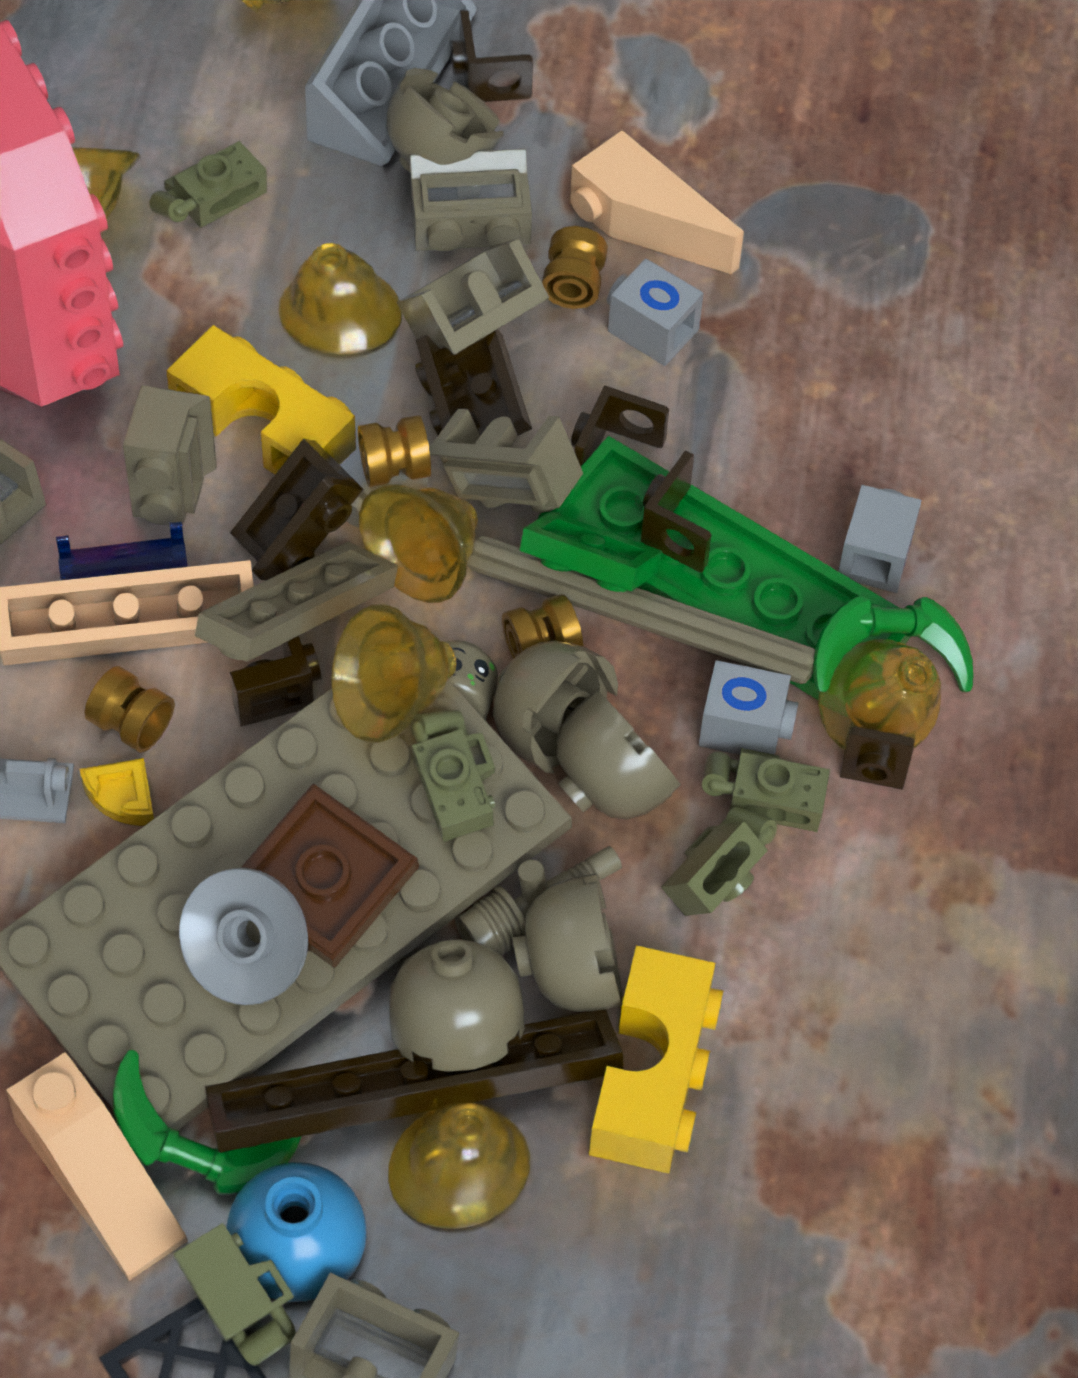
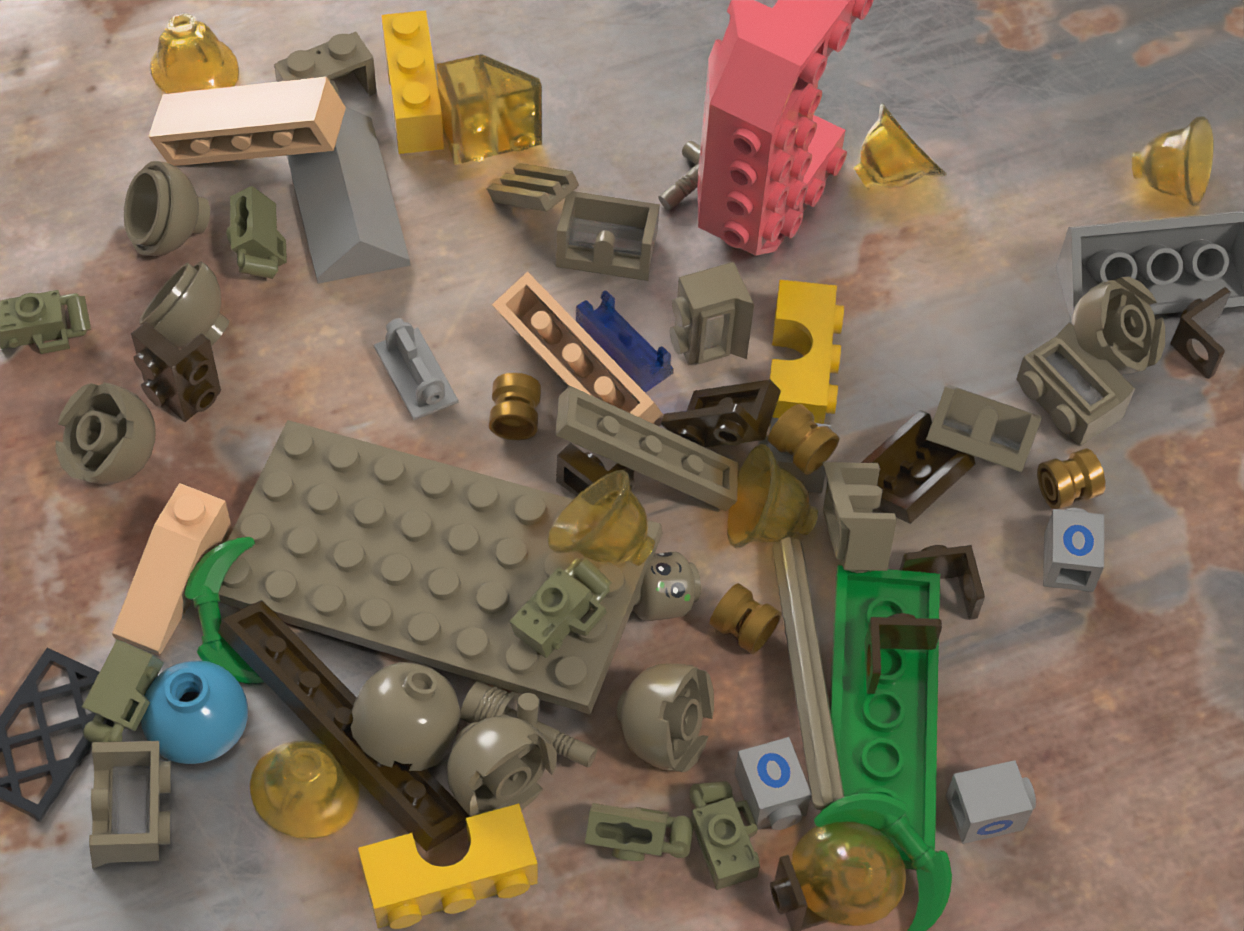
camera: 60 degrees right, 0 degrees up
yellow tile [79,758,154,826] -> none
olive piece [149,141,267,228] -> none
light grey dish [179,868,308,1005] -> none
reddish brown tile [241,783,419,969] -> none
clear yellow hat [278,243,402,354] -> none
dark tan cylinder [493,641,618,773] -> none
green plate [519,511,662,592] -> none
light nougat slope [570,130,744,274] -> none

